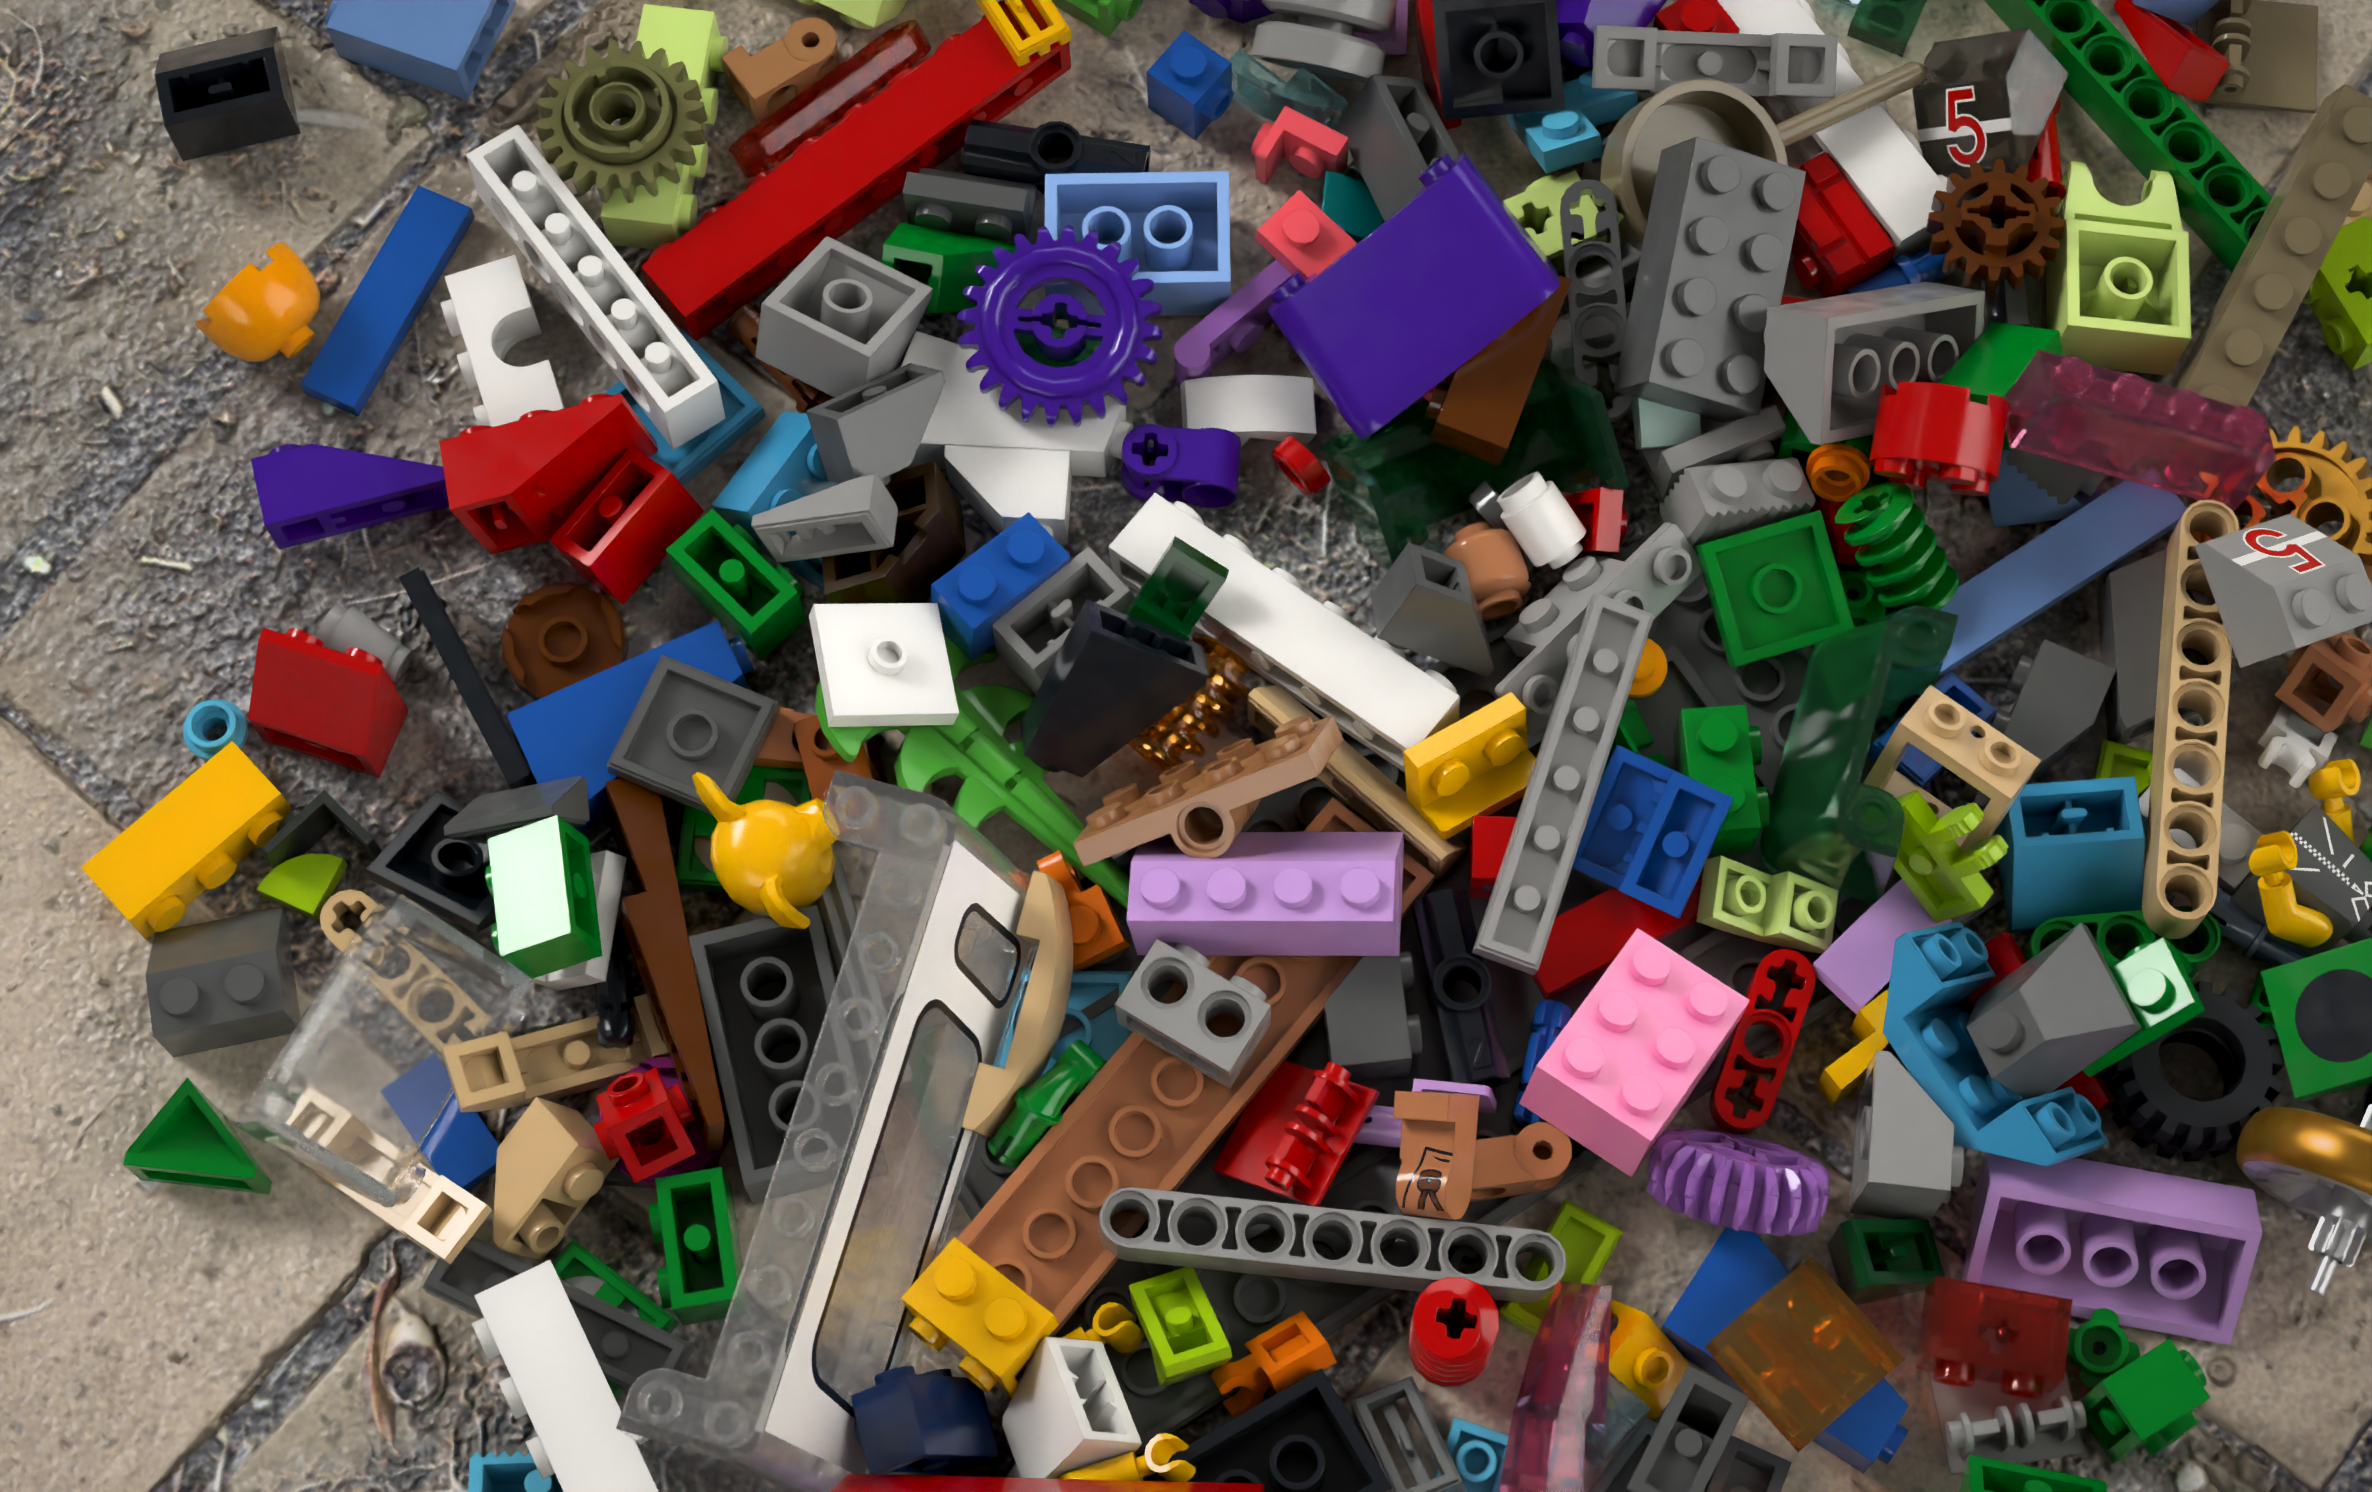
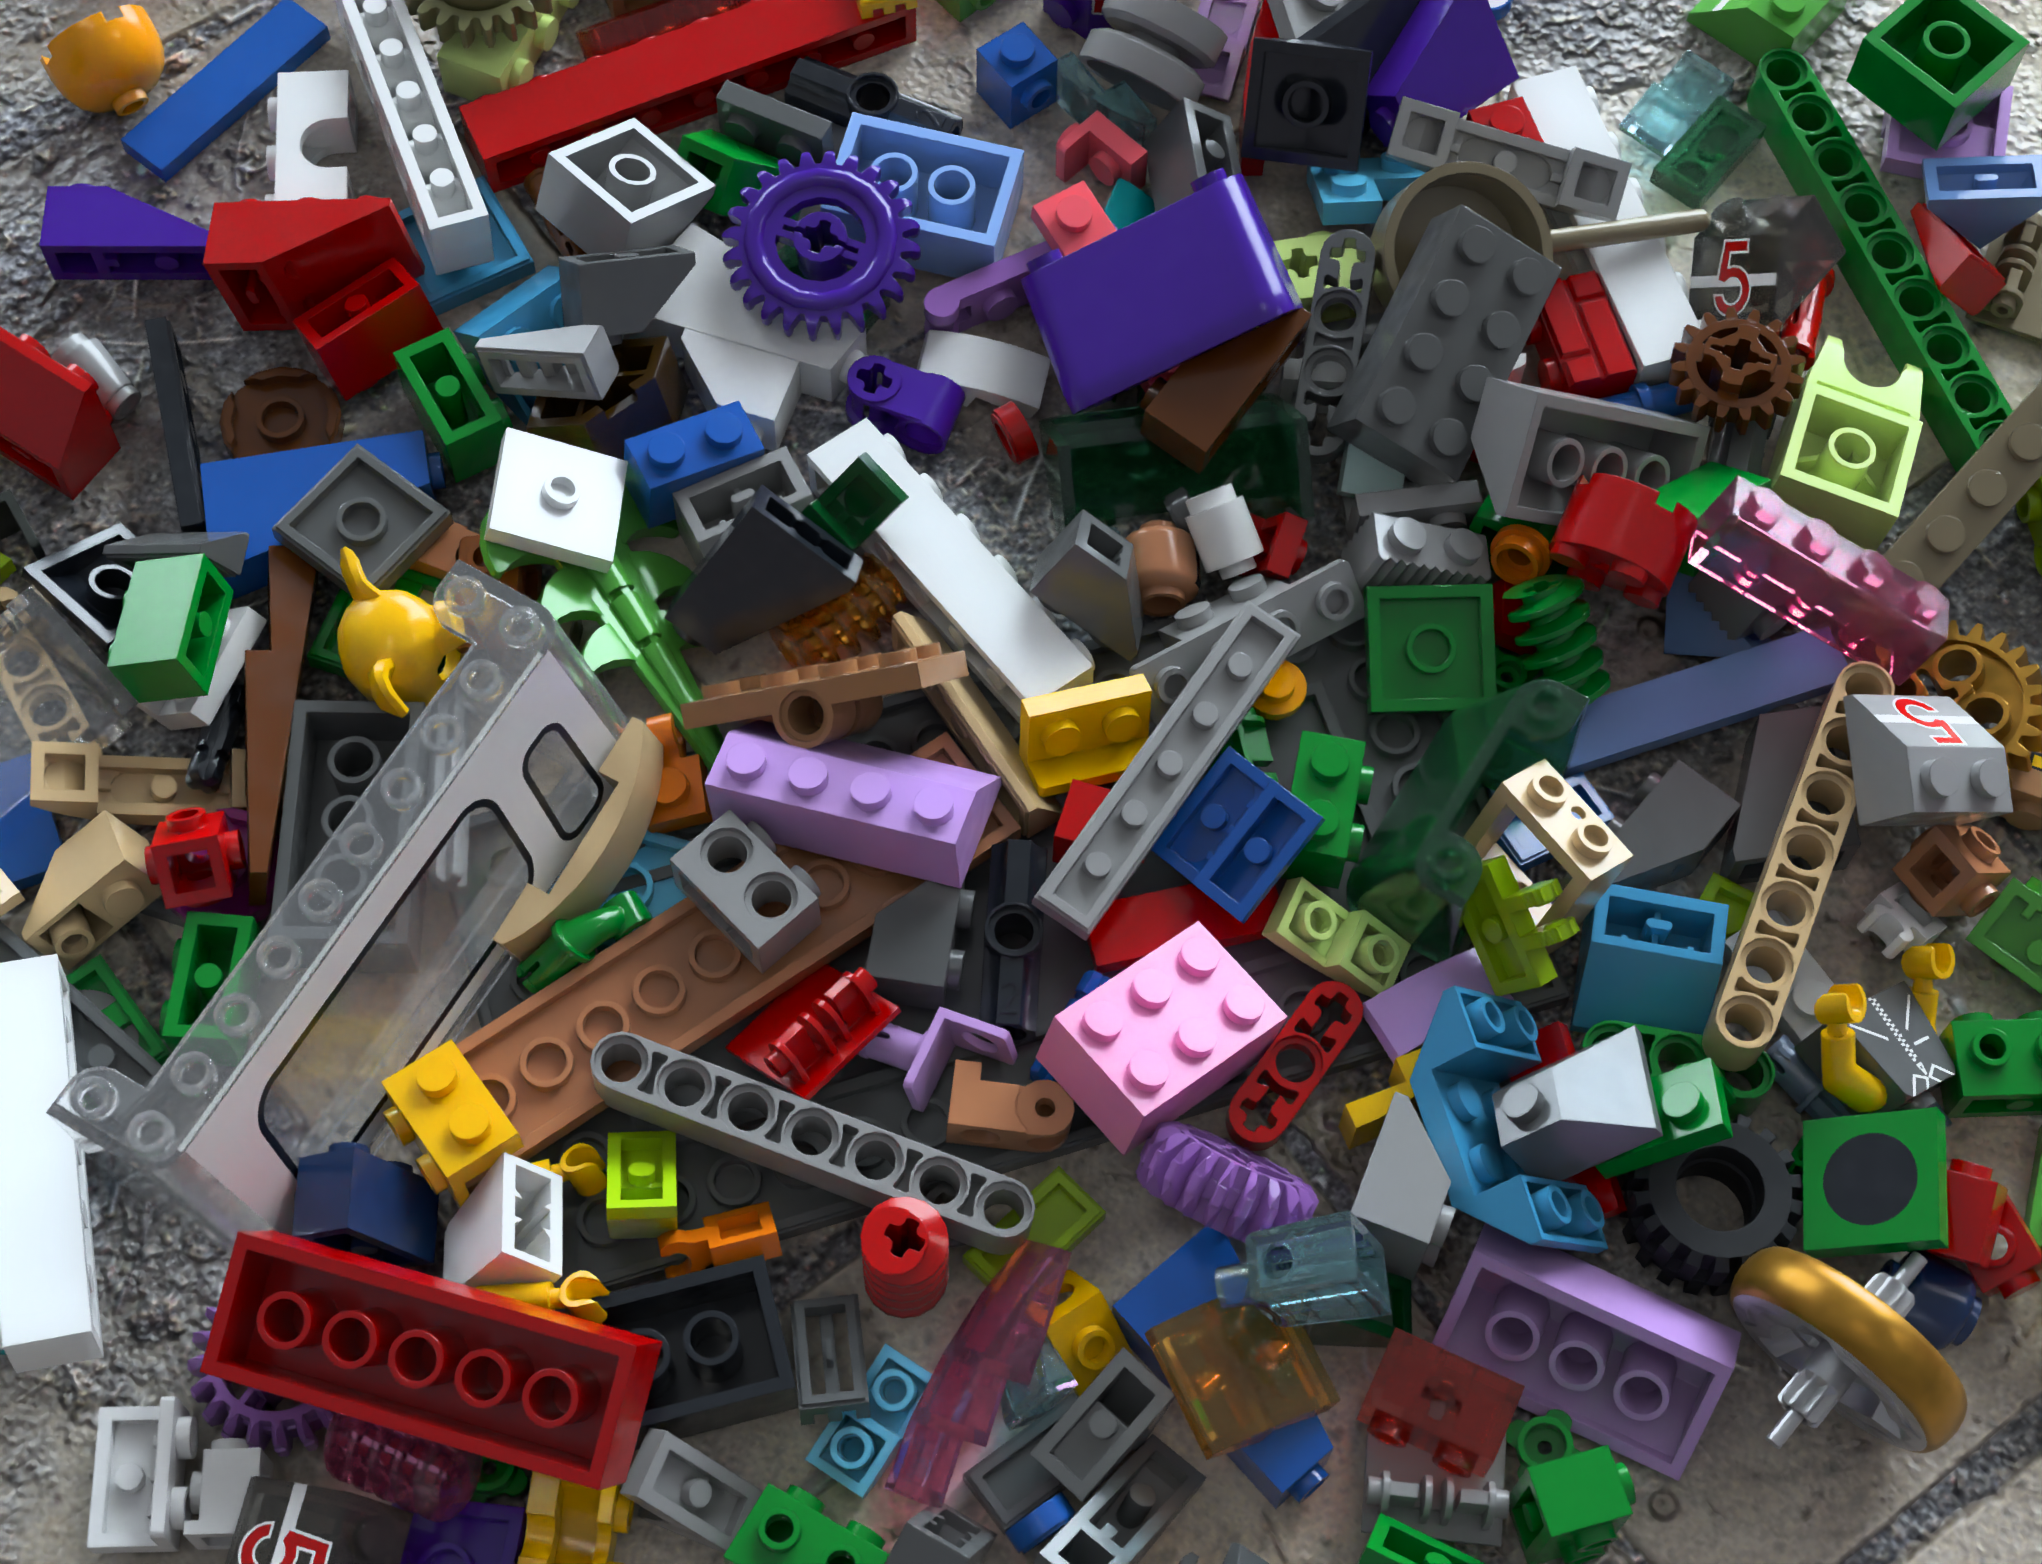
camera: 10 degrees right, 5 degrees down
nougat leg [1393,1091,1480,1220] -> none
none -> clear light blue torso [1215,1210,1391,1327]

